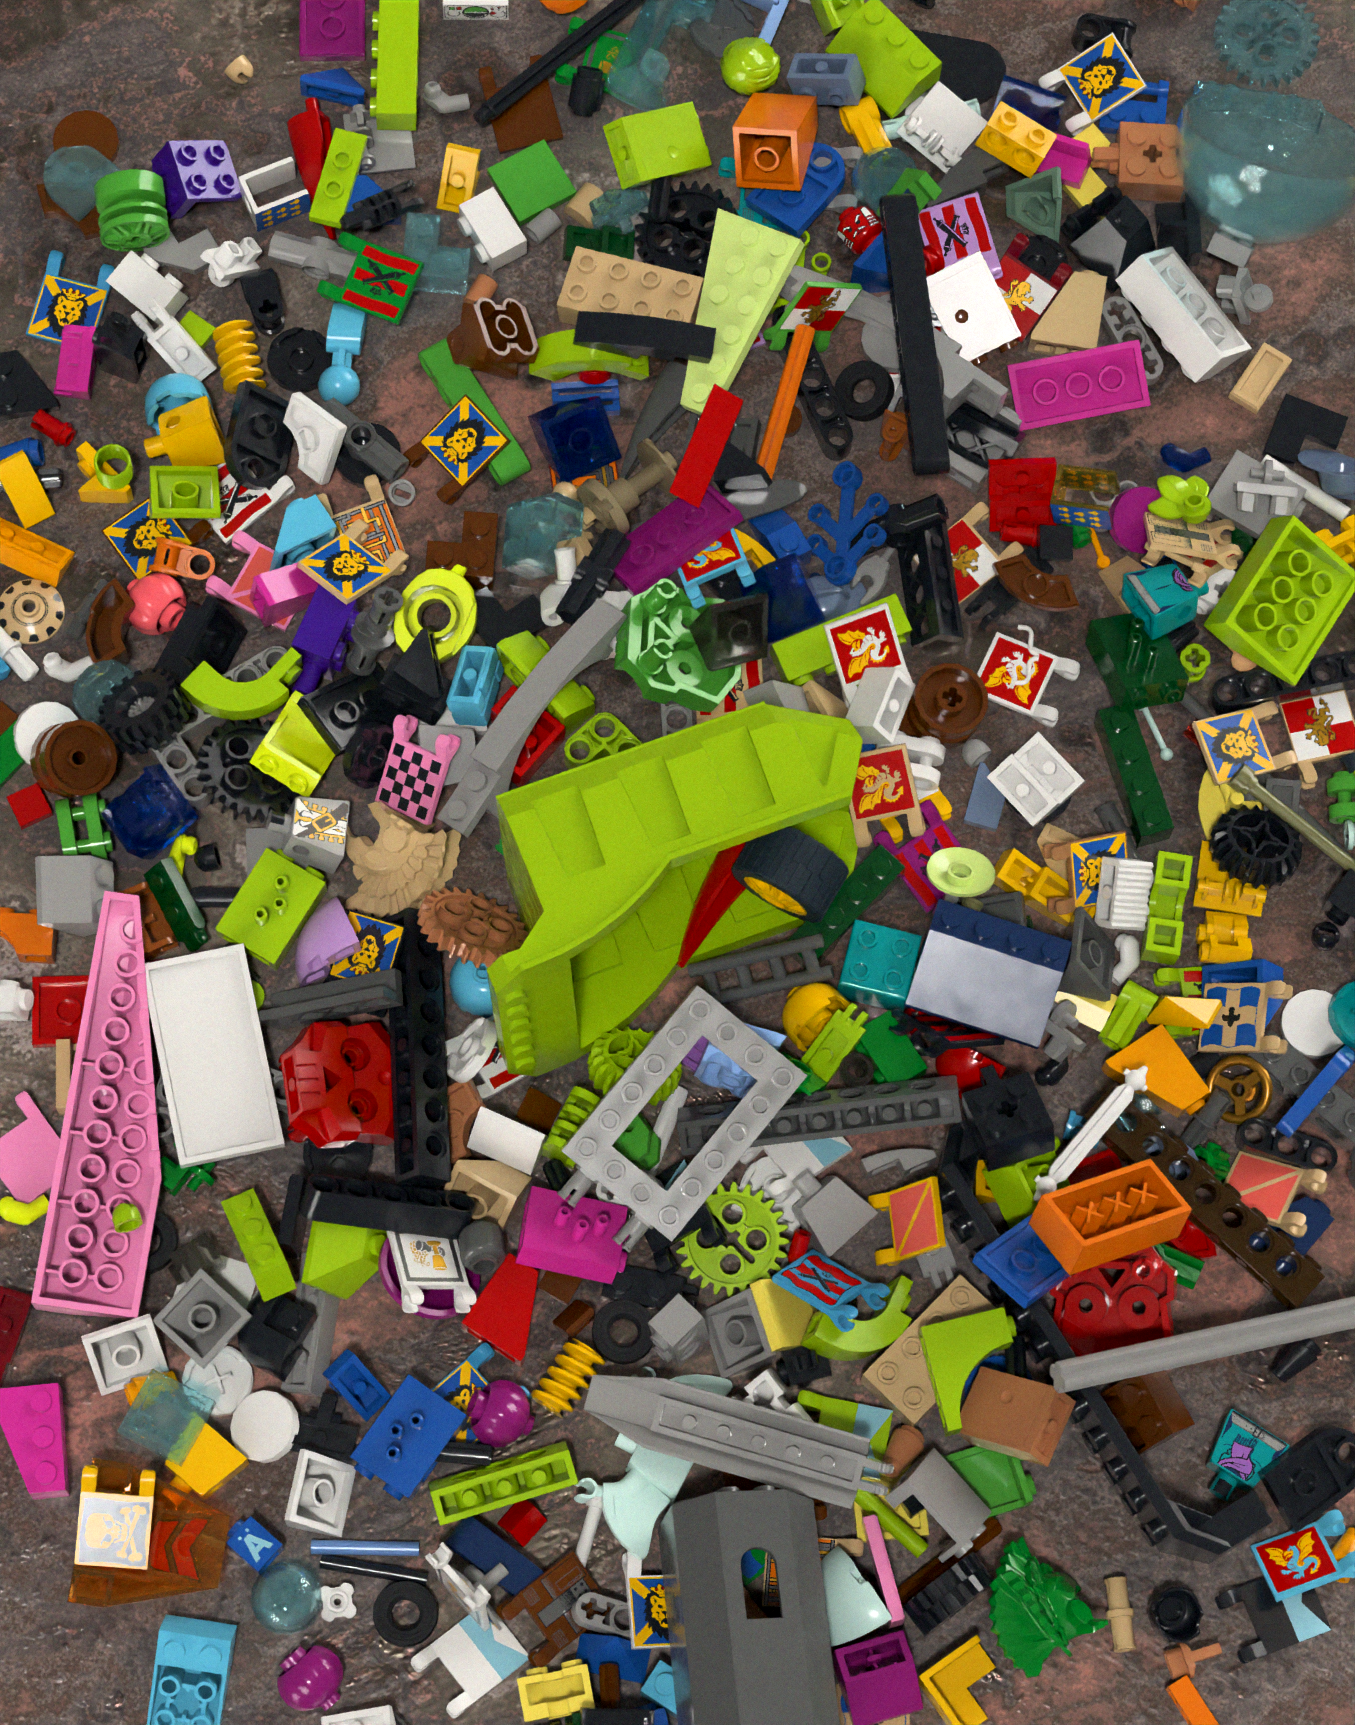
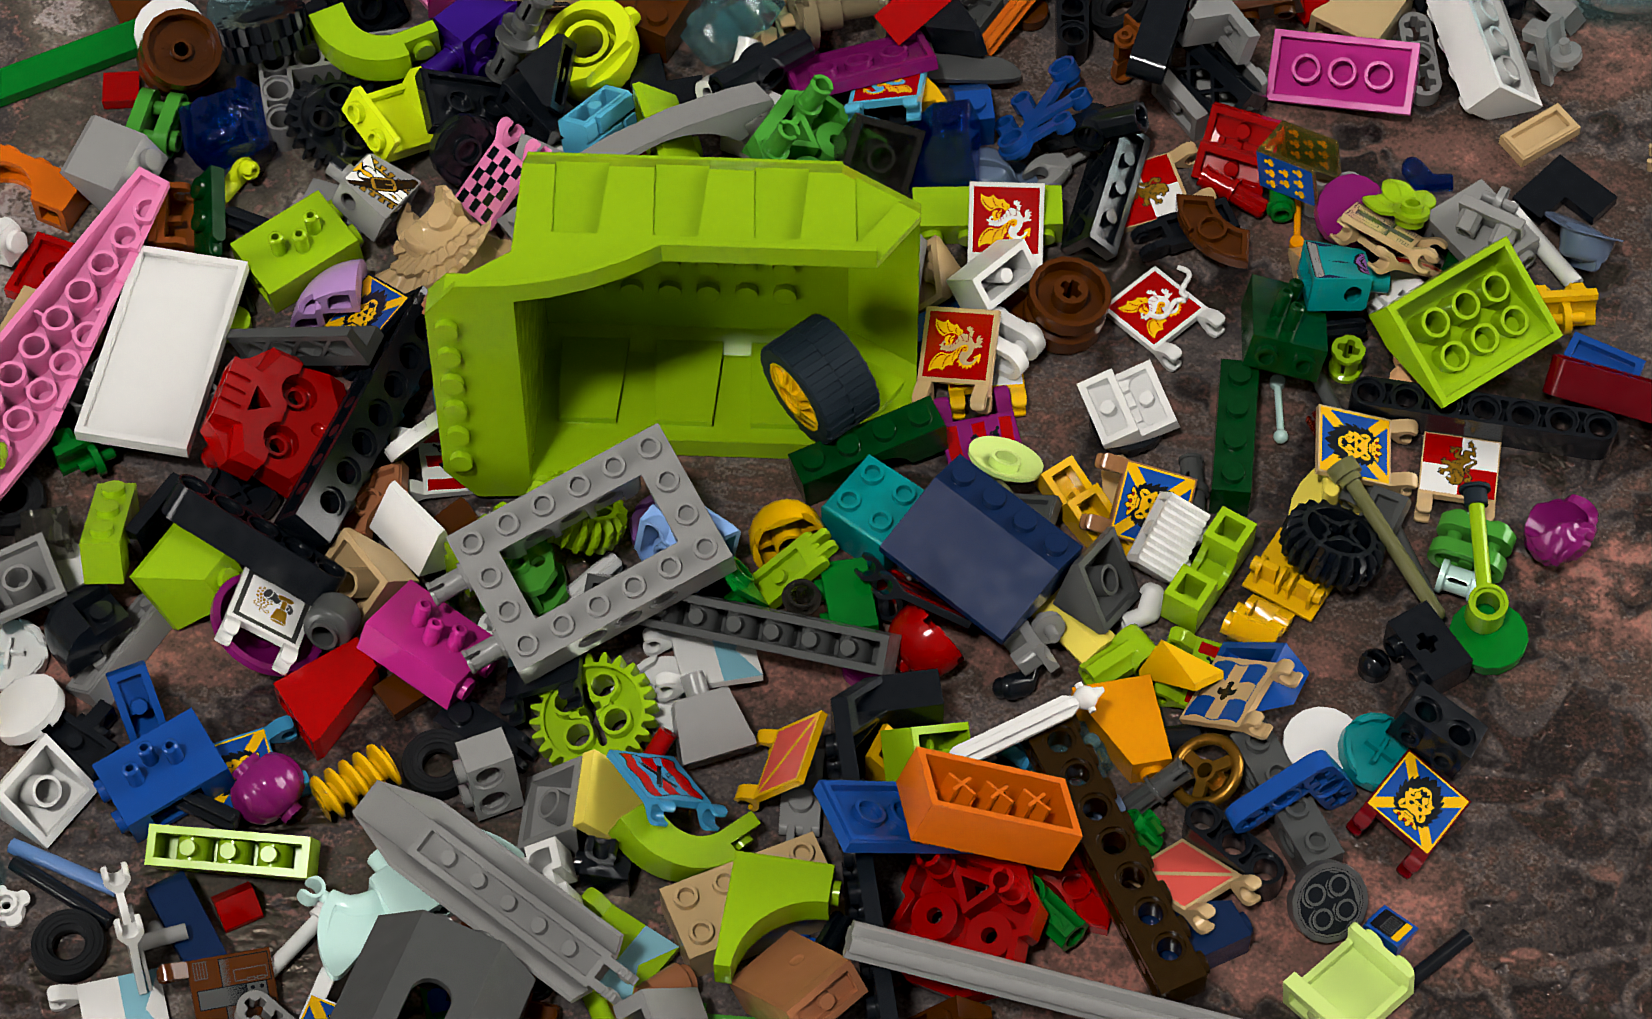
camera: 30 degrees right, 15 degrees down
black hinge [194,843,222,872] -> none
reddish brown slope [552,1300,595,1341] -> none
red piece [677,842,746,968] -> none
dark grey bar [687,933,834,1004] -> none
light grey slope [859,1148,937,1179] -> none
light grey hinge [962,739,992,769] -> none
black hinge [962,1065,1055,1172] -> none
sand blue tile [963,762,1006,832] -> none
black tile [1037,525,1073,562] -> none

